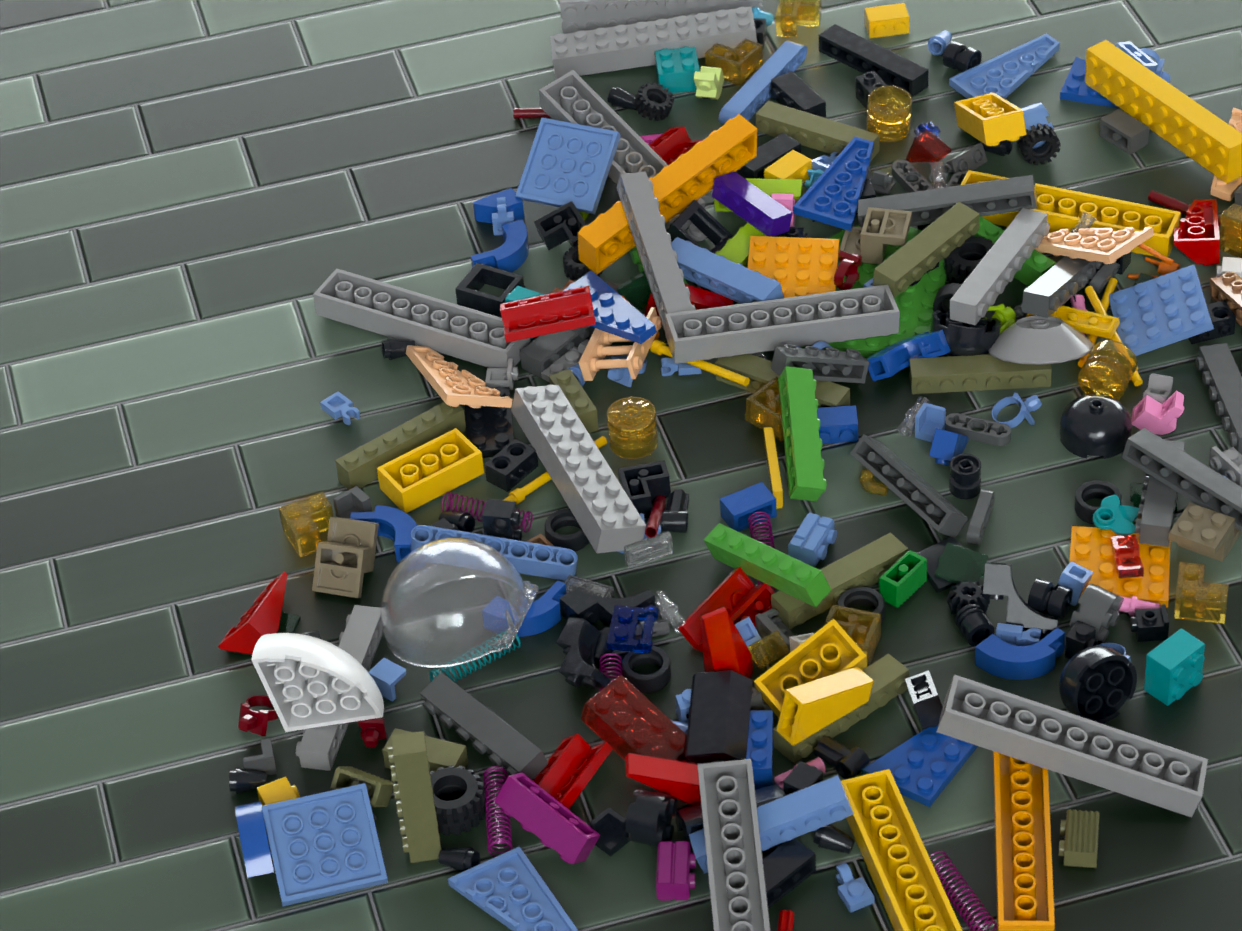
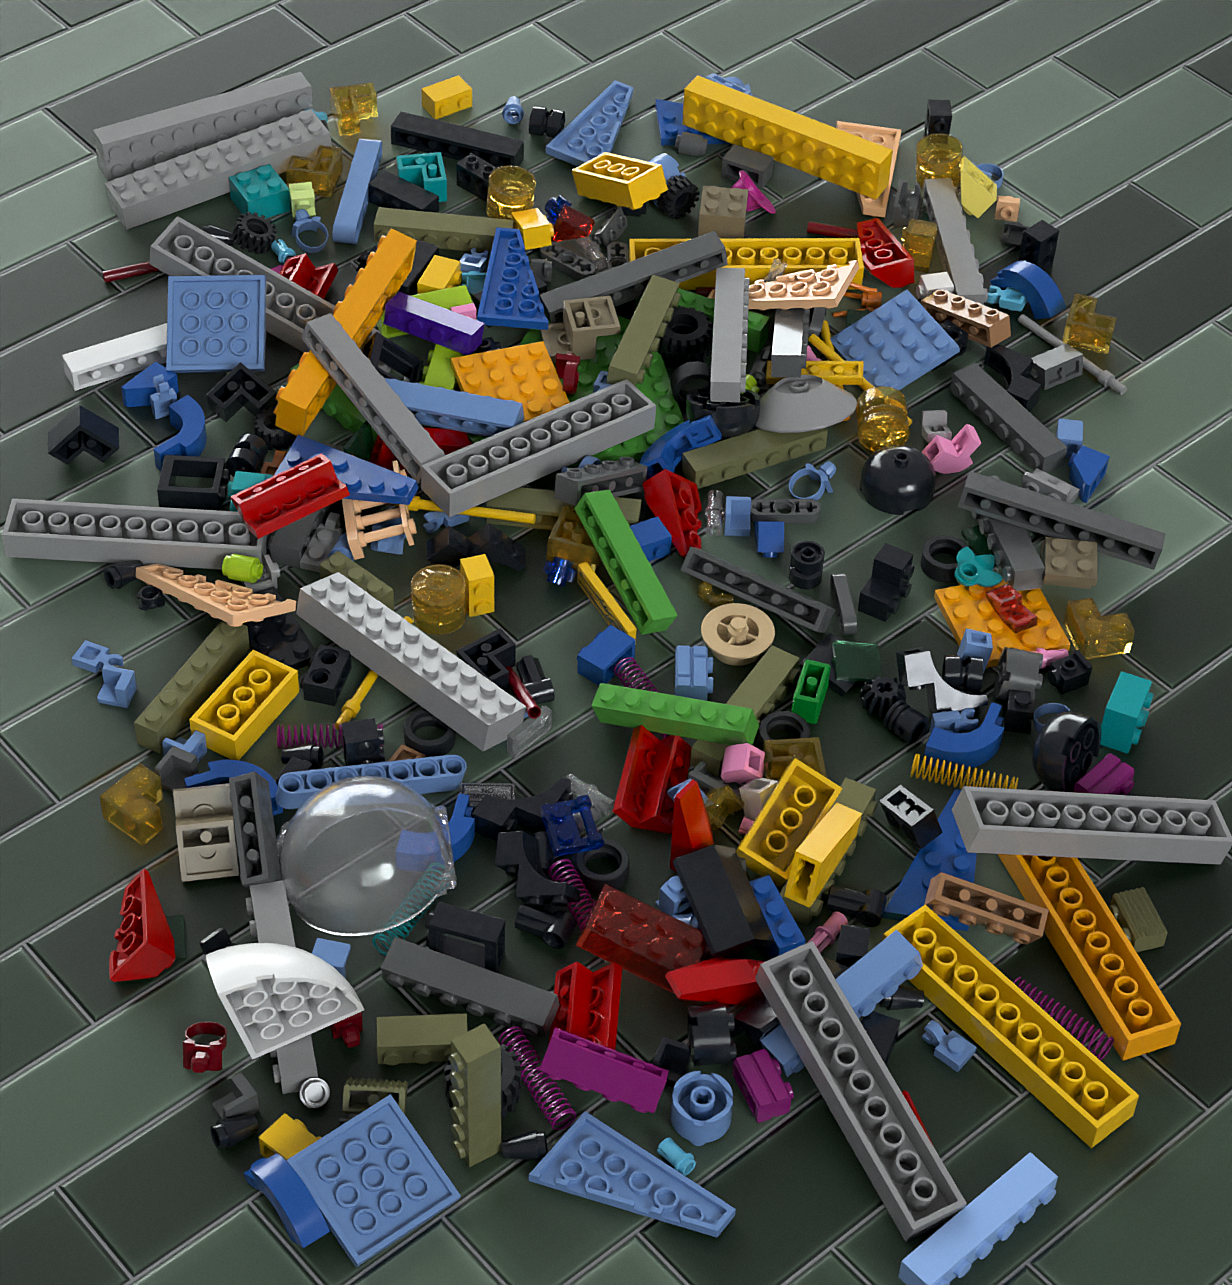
camera: 30 degrees left, 5 degrees up
none -> black brick [48,405,119,465]
none -> white brick [62,323,167,391]
none -> medium blue panel [97,665,137,708]
none -> black plate [136,585,165,611]
none -> medium blue panel [162,730,207,763]
none -> lime brick [222,554,263,583]
none -> black wheel [226,434,268,477]
none -> dark grey brick [229,771,282,890]
none -> medium azure pin [271,239,296,265]
none -> medium blue piece [291,209,328,253]
none -> light grey plate [299,1077,330,1108]
none -> teal brick [396,152,447,202]
none -> black window [425,902,505,973]
none -> black arch [427,523,526,572]
none -> yellow brick [460,554,494,617]
none -> yellow brick [511,208,554,250]
none -> black piece [515,904,577,949]
none -> clear blue gear [543,556,577,587]
none -> red wedge [643,469,702,558]
none -> medium azure pin [657,1137,696,1176]
none -> medium blue brick [670,1071,733,1146]
none -> dark grey brick [675,132,708,158]
none -> dark tan bracket [698,186,748,239]
none -> tan wheel [701,603,775,666]
none -> bright pink brick [721,743,765,785]
none -> dark pink piece [731,170,776,214]
none -> black brick [858,543,915,622]
none -> yellow piece [910,754,1019,789]
none -> medium nougat brick [924,872,1049,944]
none -> magenta brick [1073,753,1135,795]

